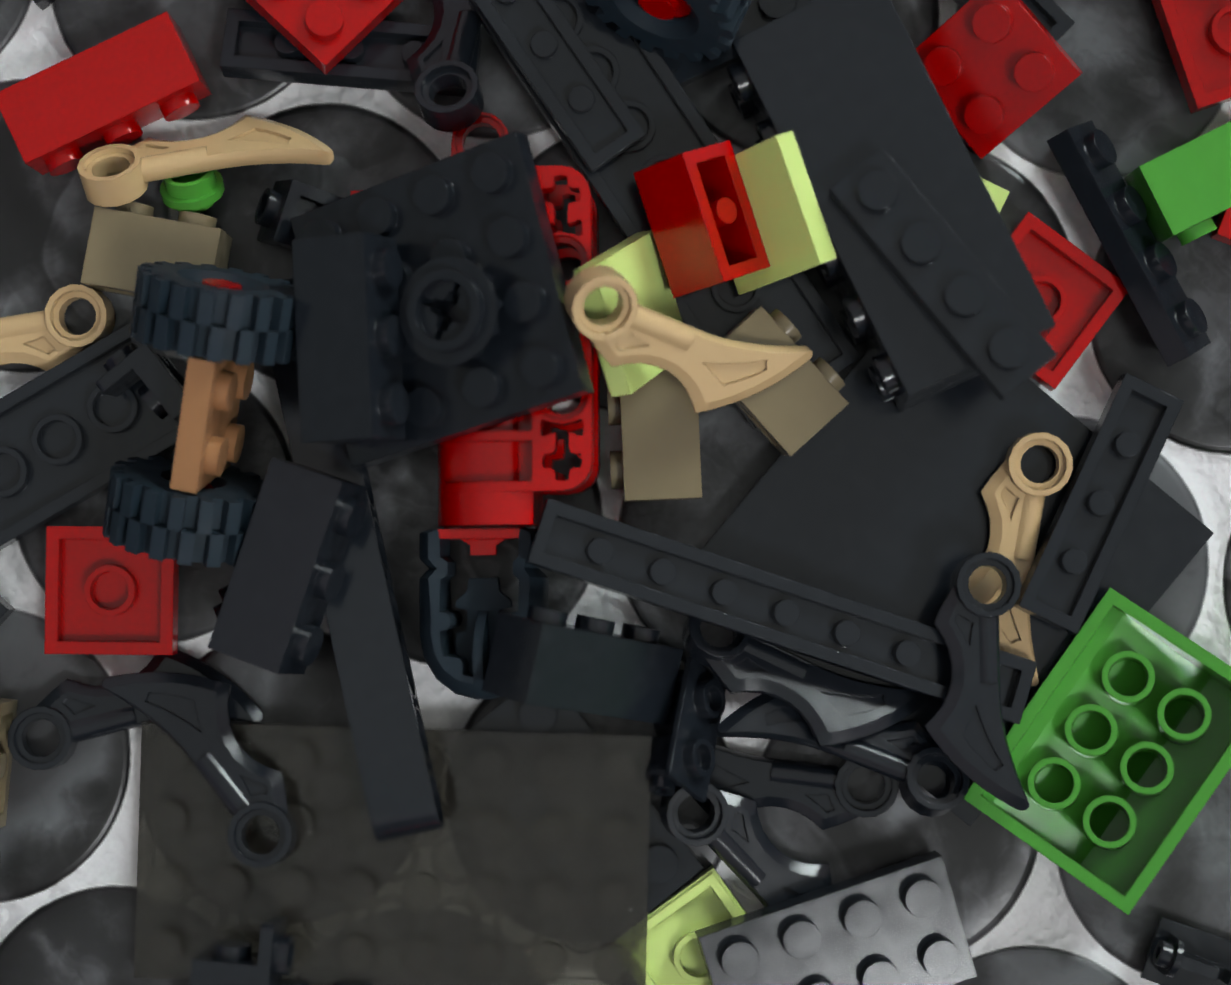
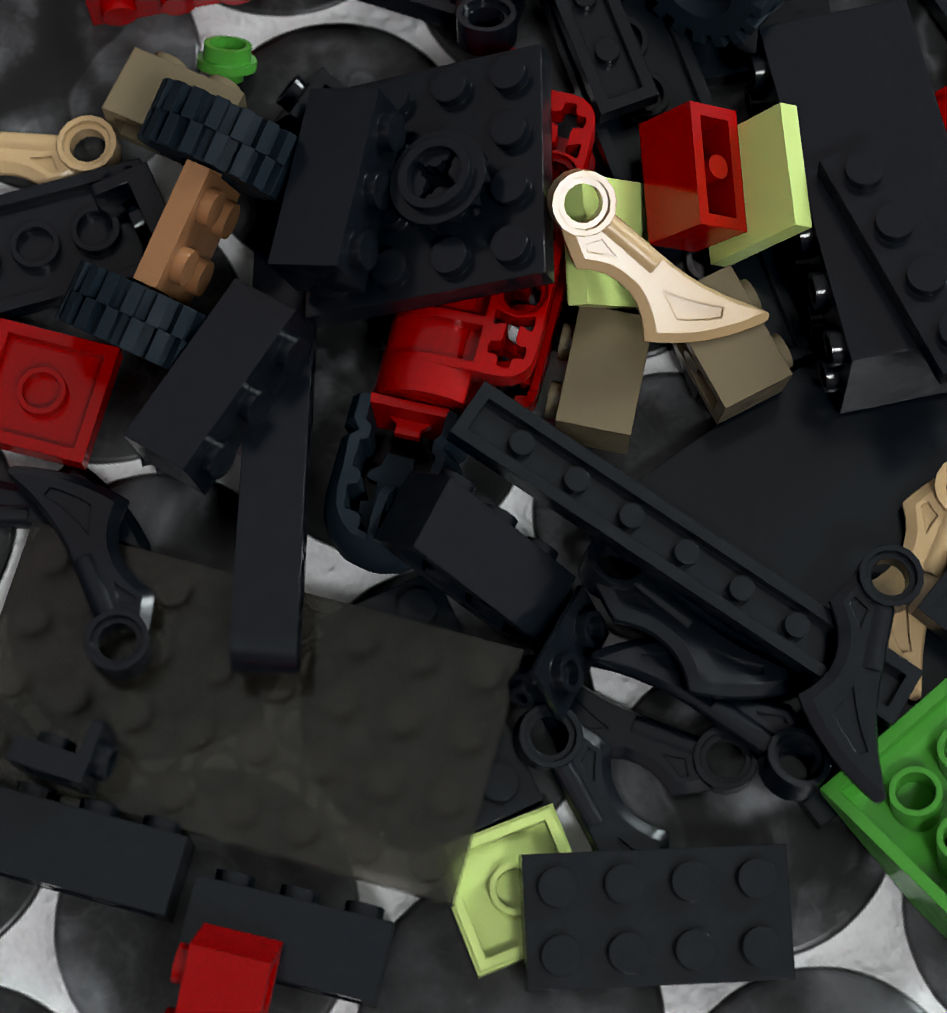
camera: 10 degrees right, 15 degrees down
tan piece [77,115,334,207] -> none

